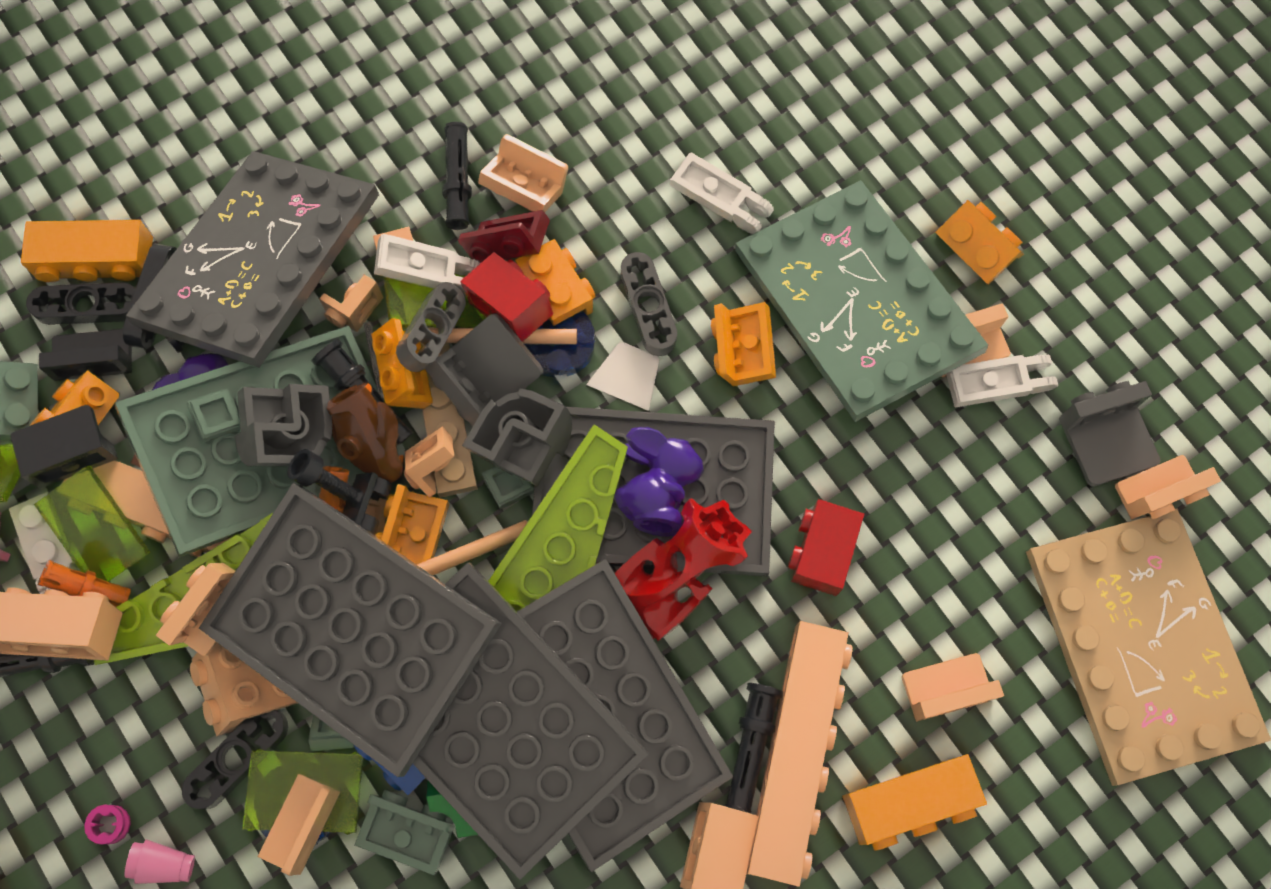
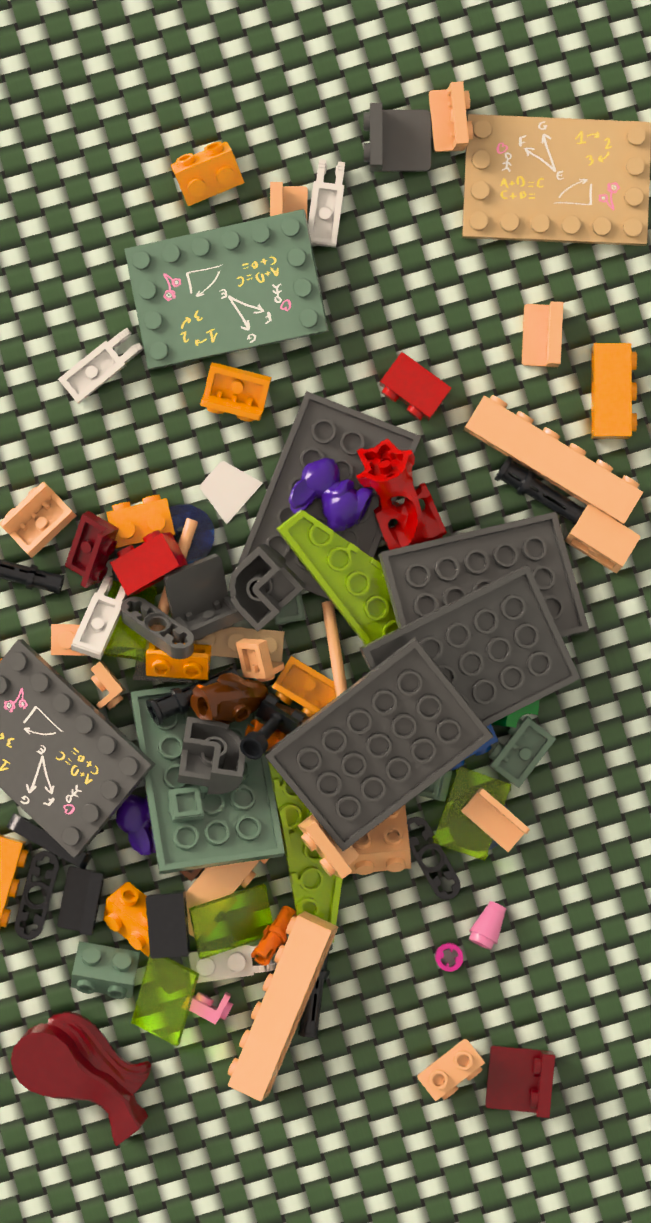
camera: 70 degrees left, 15 degrees up
dark grey beam [620,252,677,356] -> none

